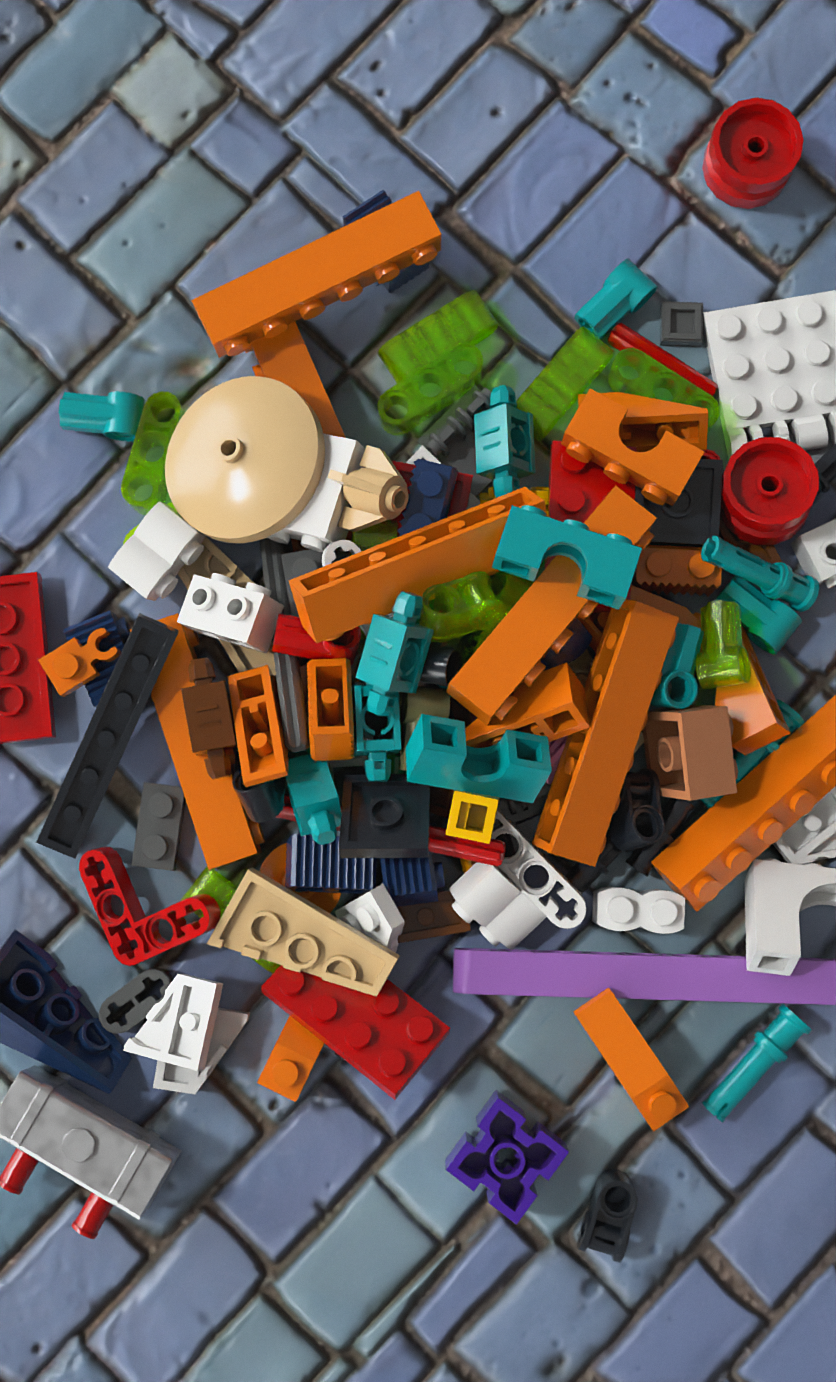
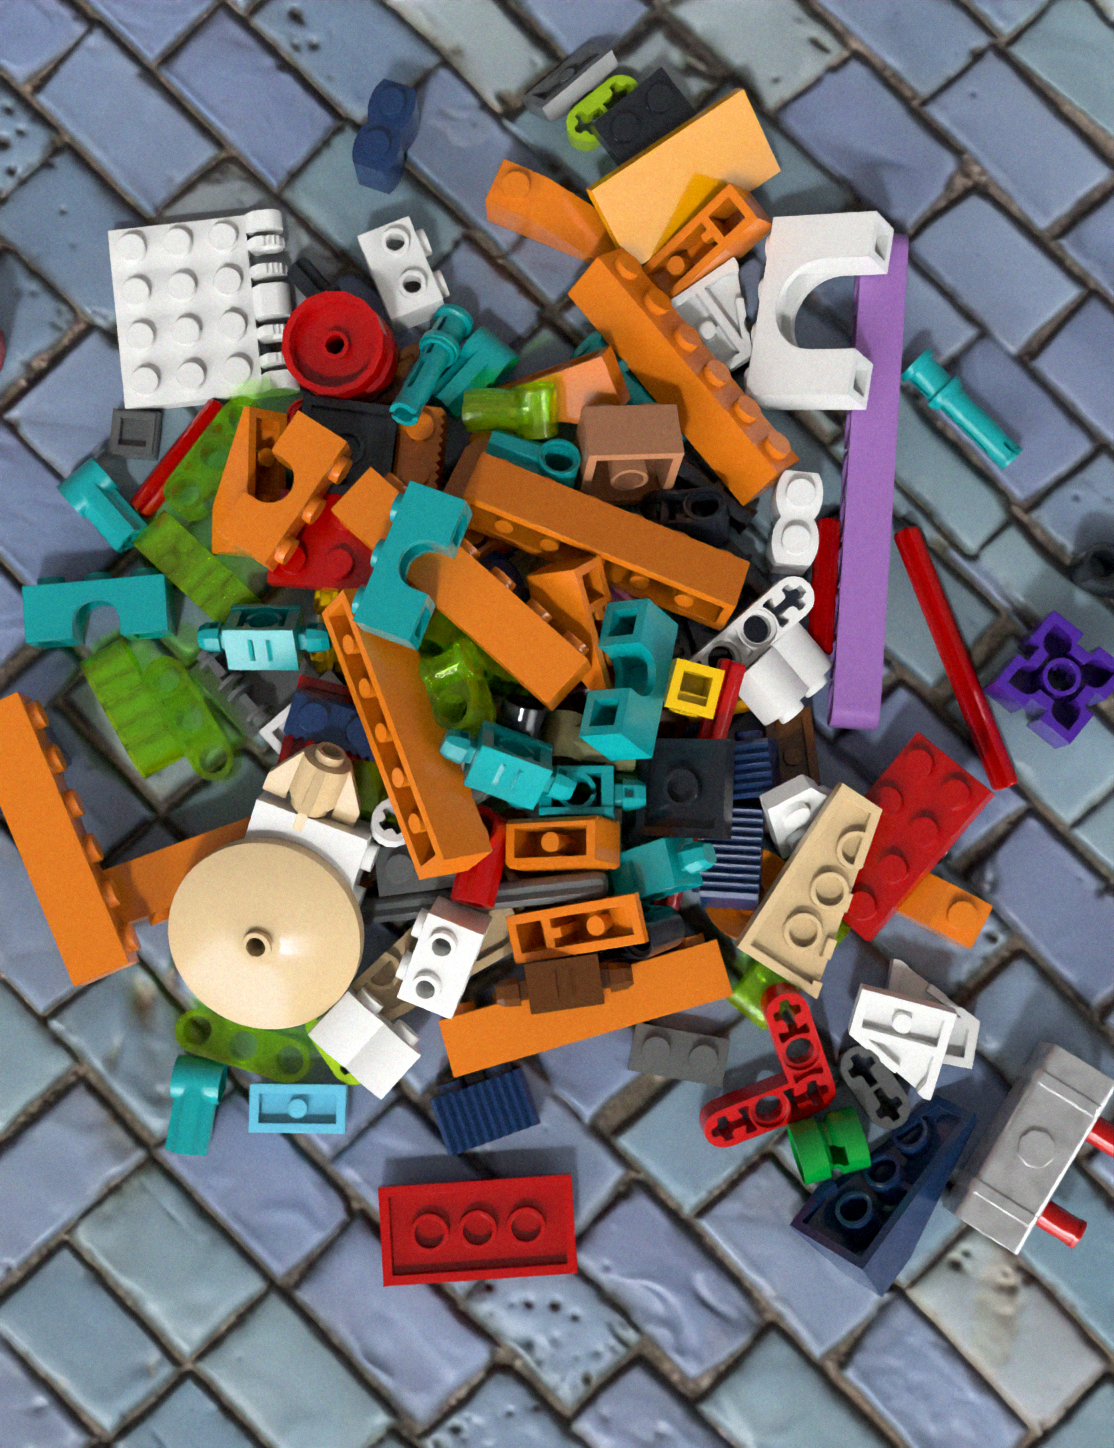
camera: 95 degrees left, 0 degrees up
black plate [36,613,179,859] -> none
orange plate [38,628,121,697] -> none
orange slope [573,987,689,1132] -> none
none -> teal arch [22,568,177,649]
none -> medium azure plate [248,1082,348,1134]
none -> green wheel [786,1105,871,1185]
none -> red axle [808,518,841,655]
none -> red axle [894,526,1017,791]

